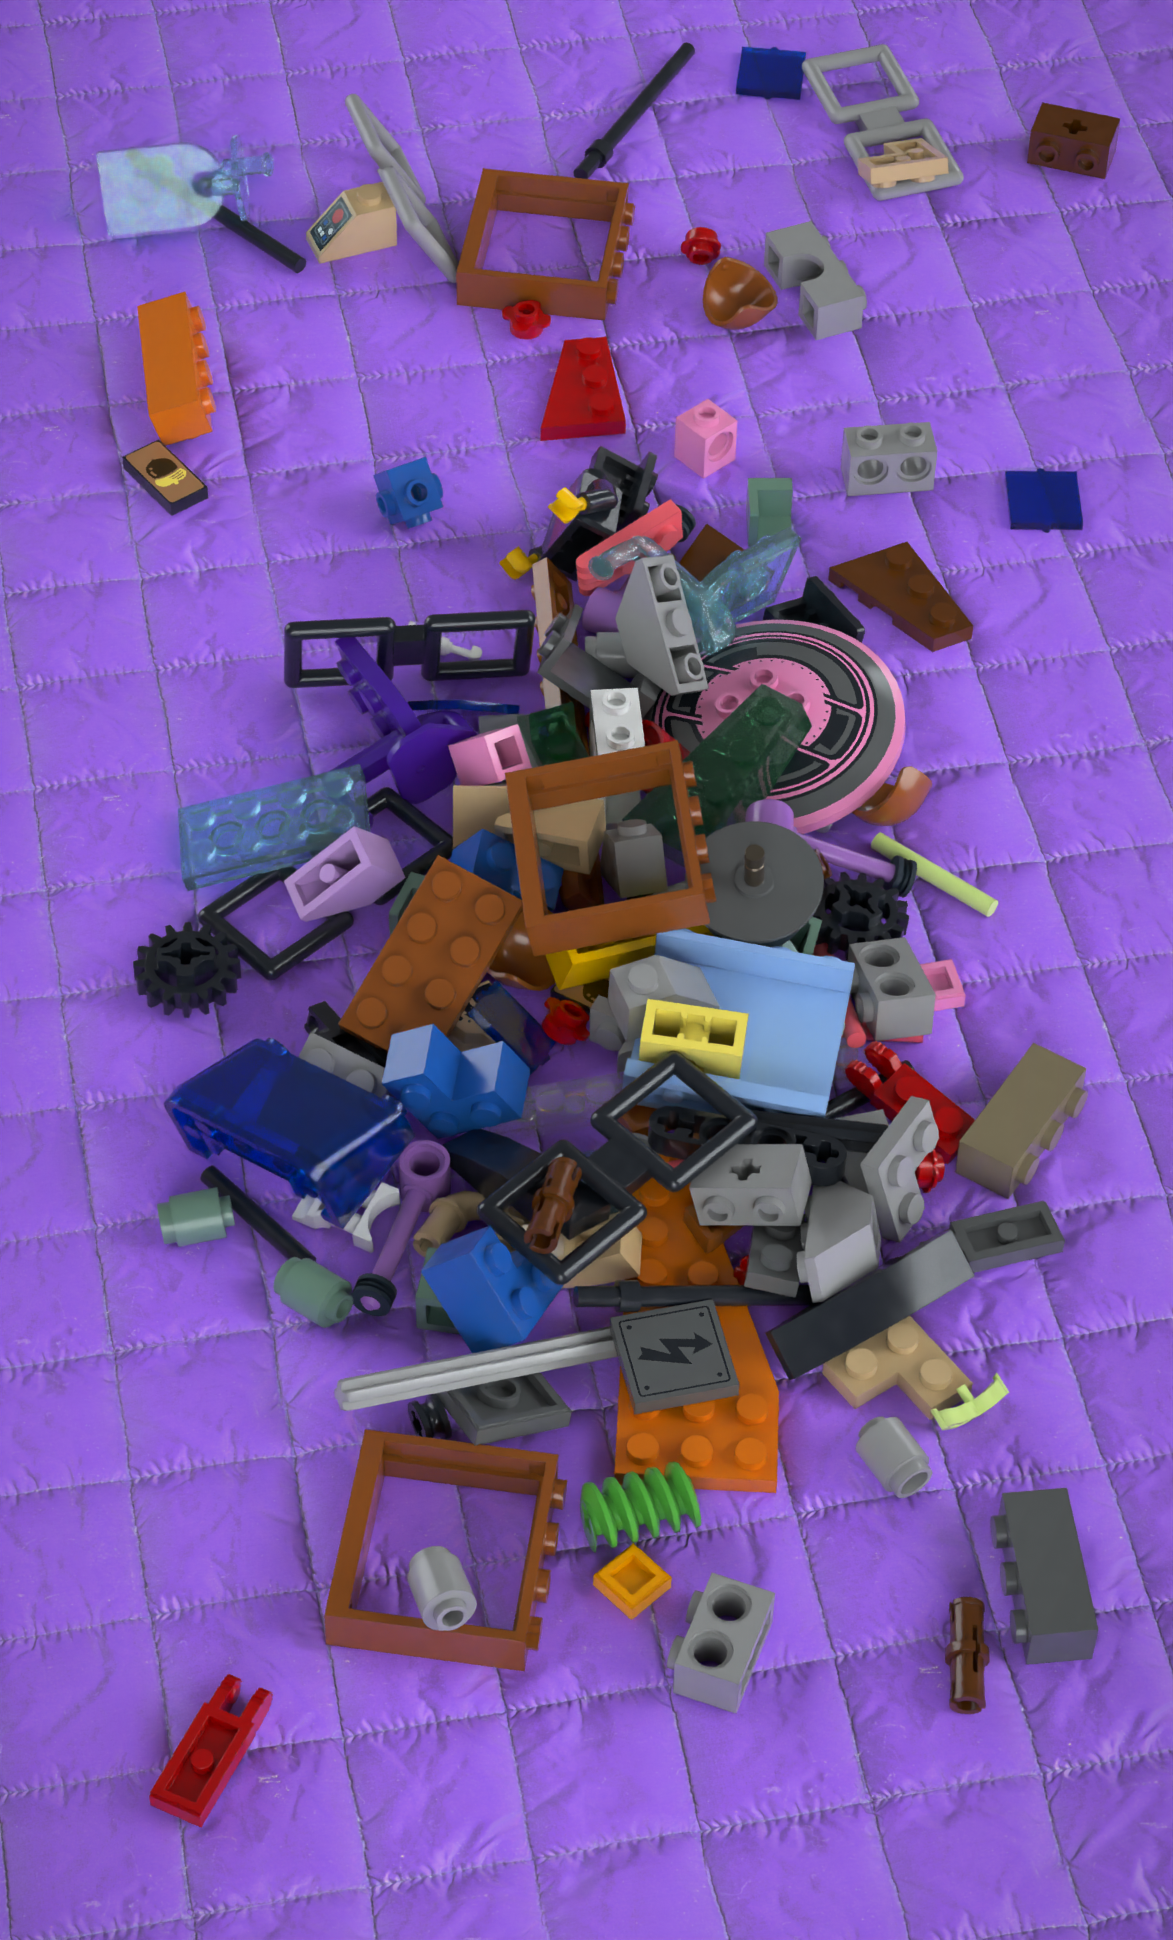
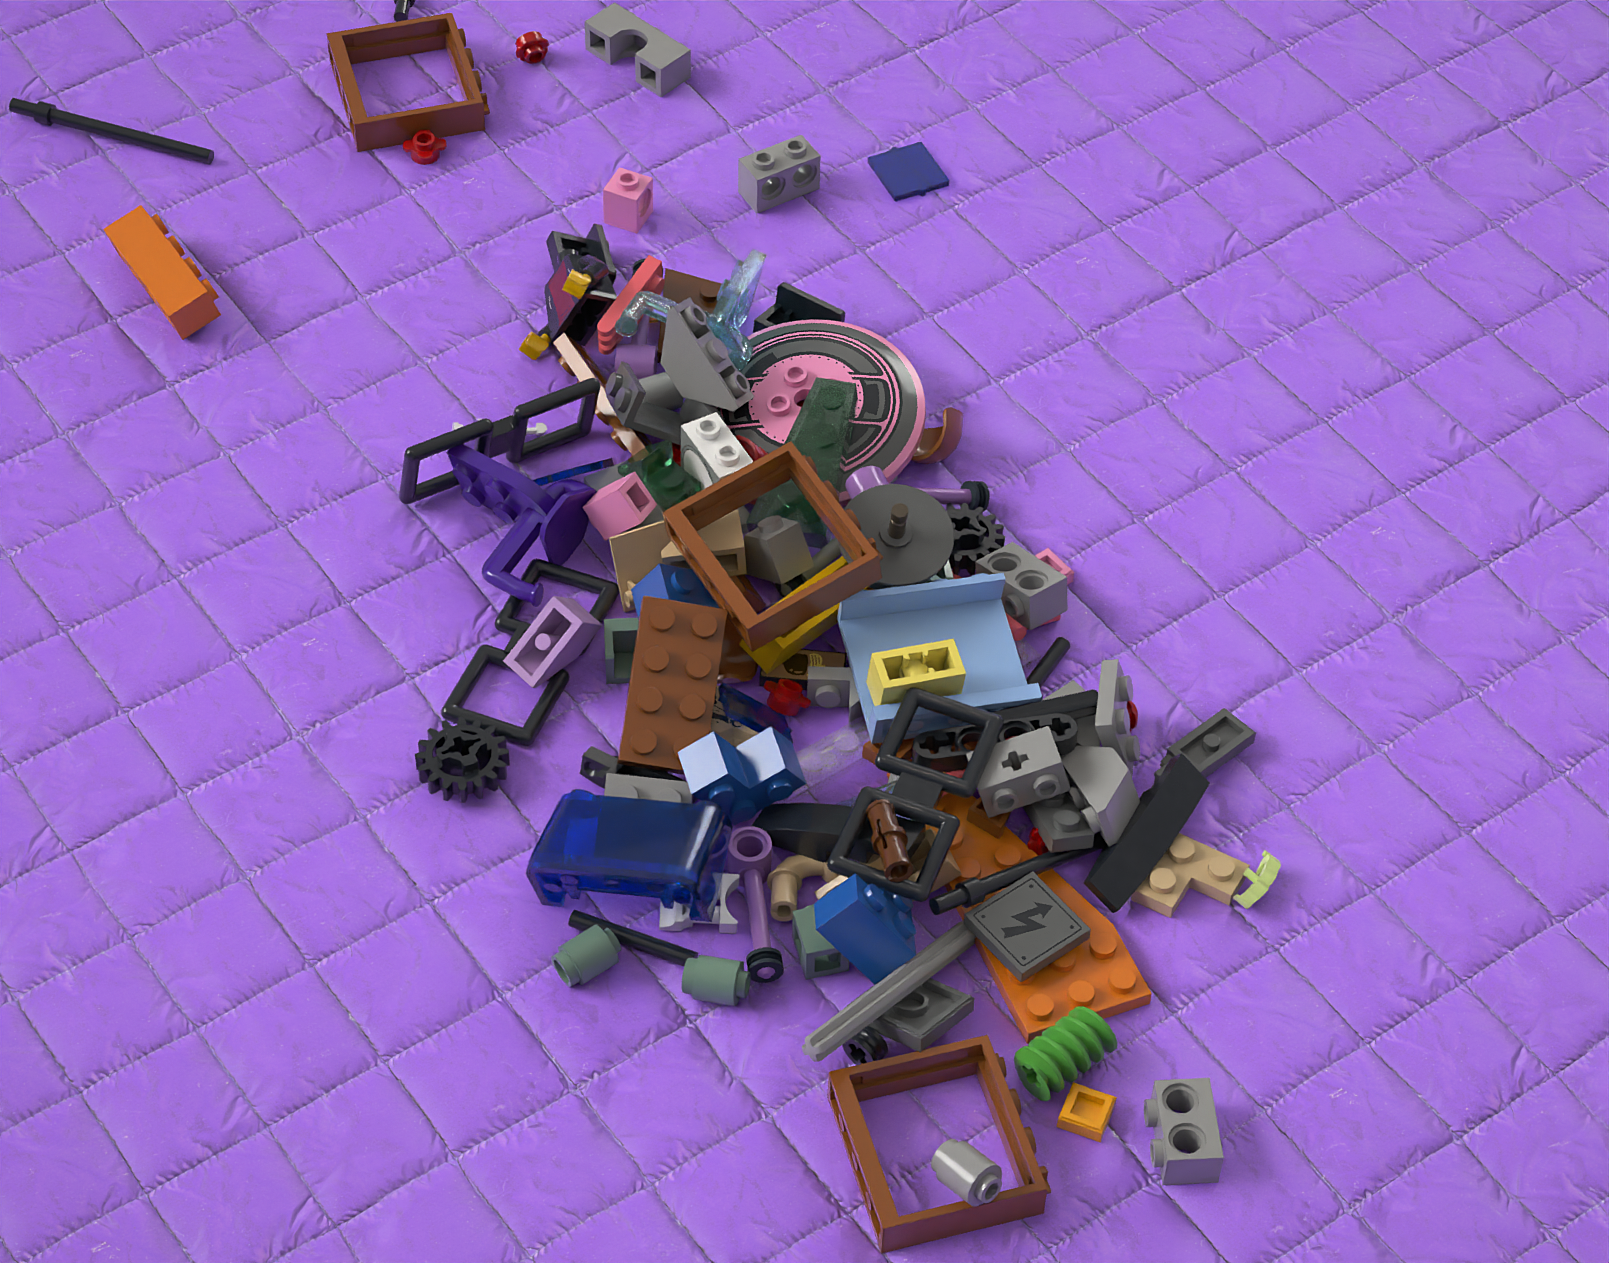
camera: 25 degrees left, 0 degrees up
clear light blue plate [96,135,274,236] -> none
tile [122,439,208,516] -> none
clear light blue plate [178,764,370,891] -> none
tan slope [306,182,397,264] -> none
light grey bar [345,94,458,283] -> none
blue brick [373,457,443,529] -> none
red wing [540,337,626,441] -> none
light grey slope [608,955,720,1042] -> none
dark orange helmet [703,257,778,330] -> none
sand green panel [746,478,793,547] -> none
reddish brown wing [828,542,973,652] -> none
red hinge [844,1041,975,1165] -> none
light grey brick [855,1416,932,1498] -> none
yellowish green bar [871,832,998,917] -> none
reddish brown pin [945,1597,990,1714] -> none
dark tan brick [955,1043,1088,1199] -> none
dark grey brick [990,1488,1098,1665] -> none

